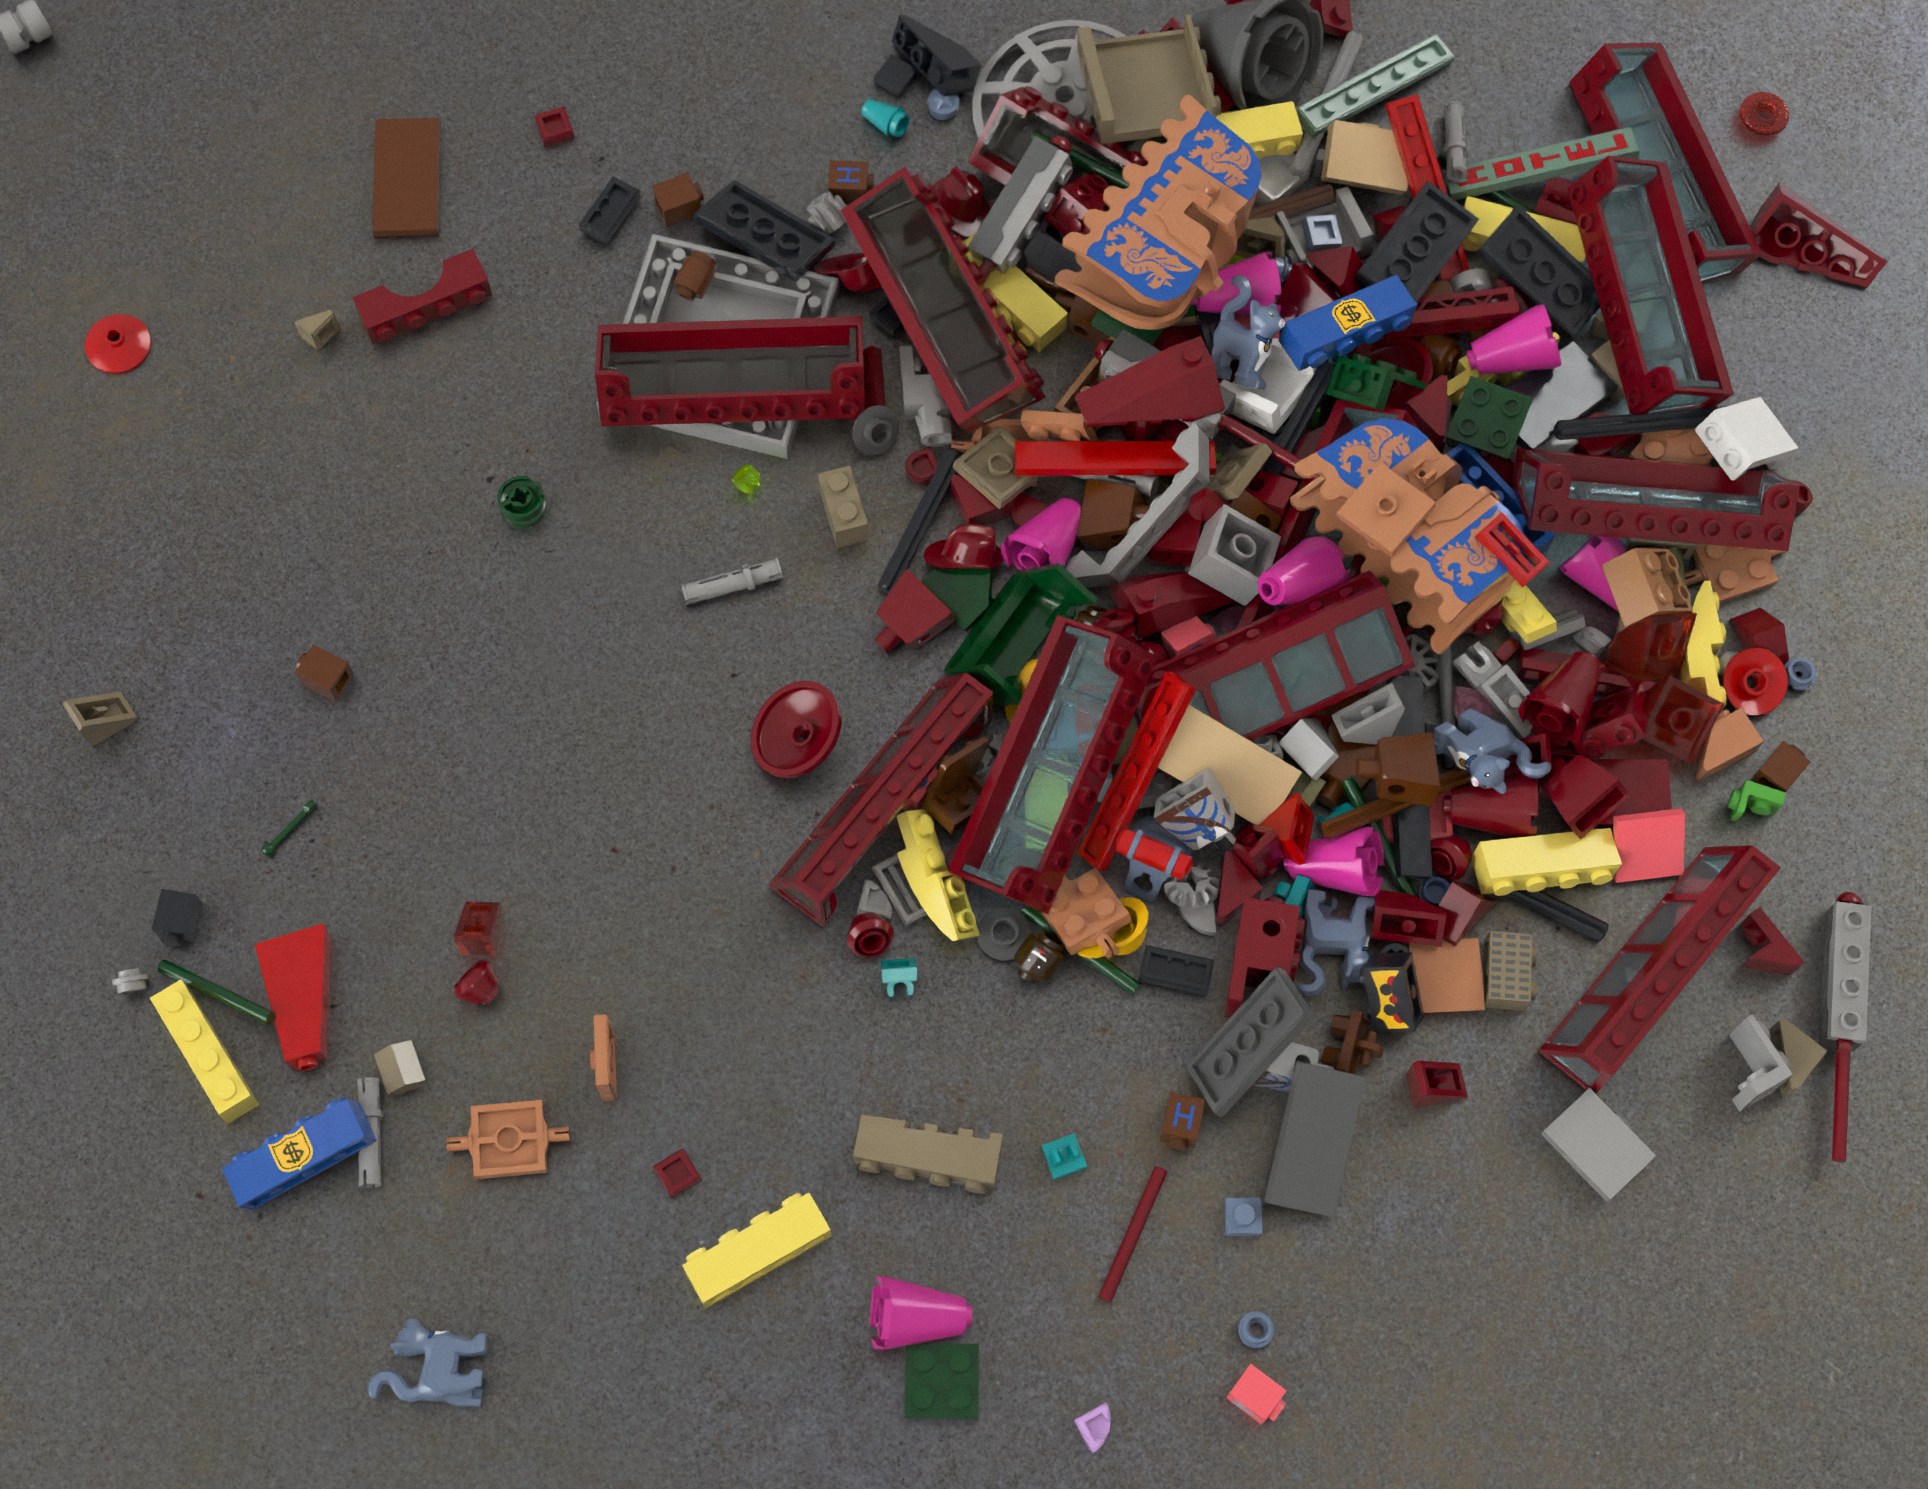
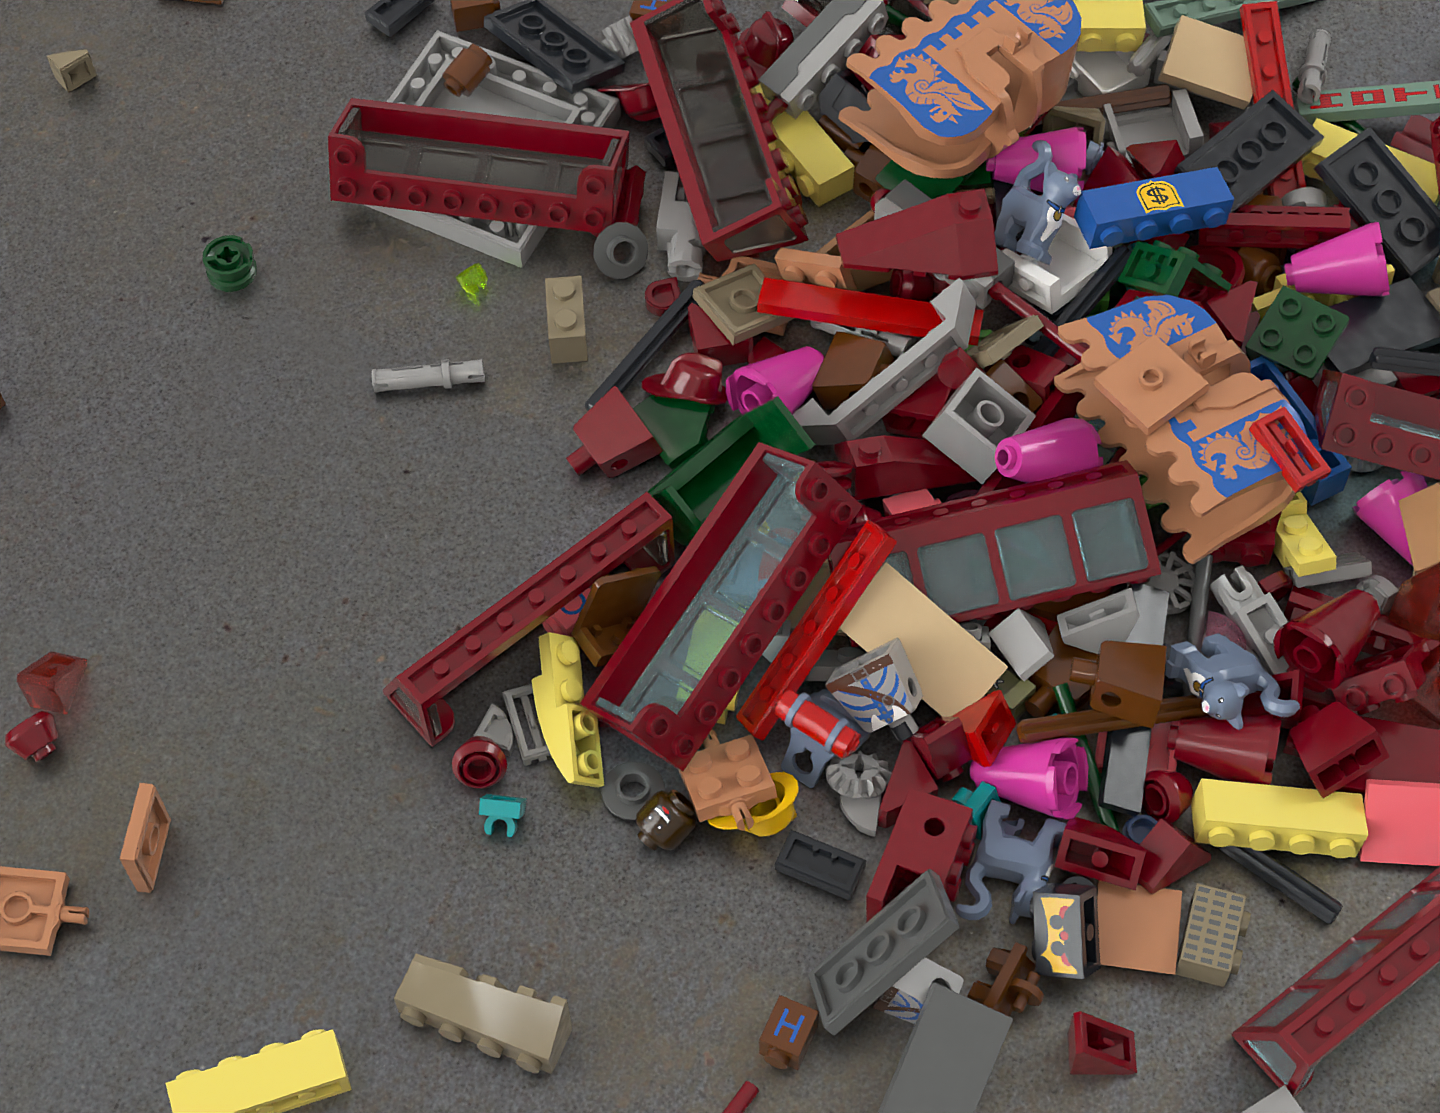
camera: 15 degrees right, 10 degrees down
dark red arch [352,249,492,344] -> none
dark red tile [652,1148,702,1199] -> none
dark red dish [751,681,842,778] -> none
dark green bar [1021,905,1141,995] -> none
teal tile [1041,1133,1087,1181] -> none
sand blue plate [1301,215,1343,251] -> none

